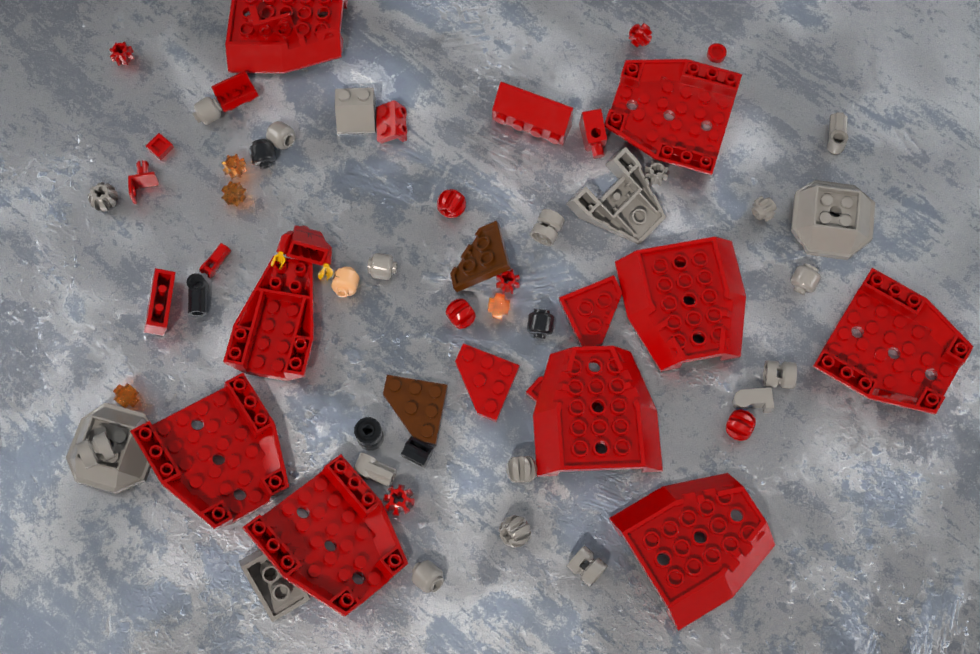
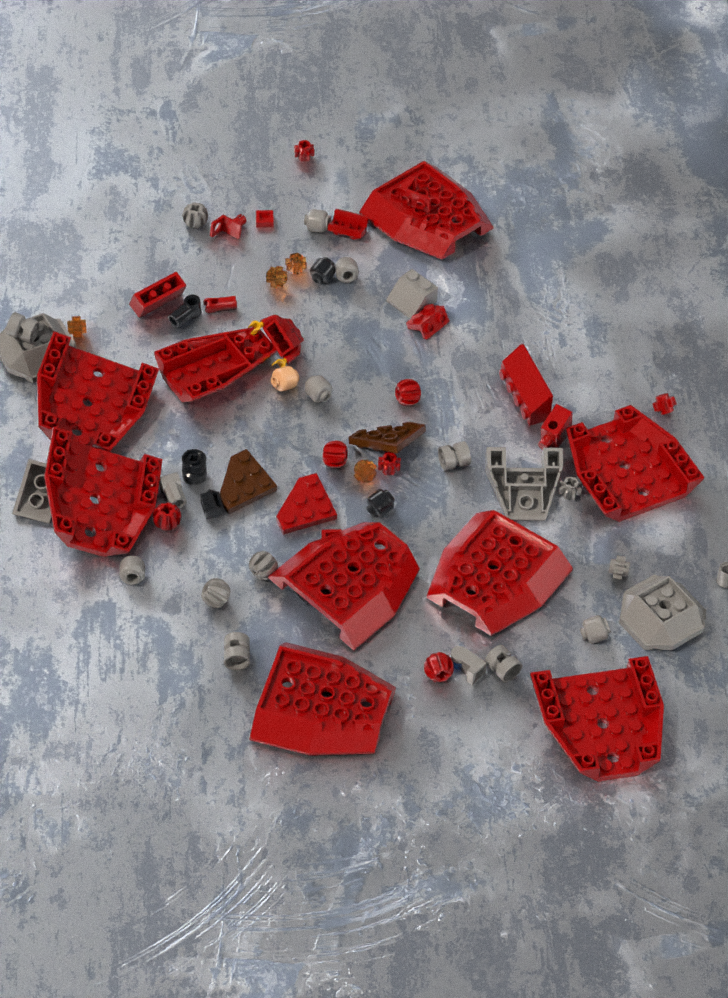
camera: 40 degrees right, 20 degrees down
red plate [559,275,622,347] -> none
red tile [707,43,727,63] -> none

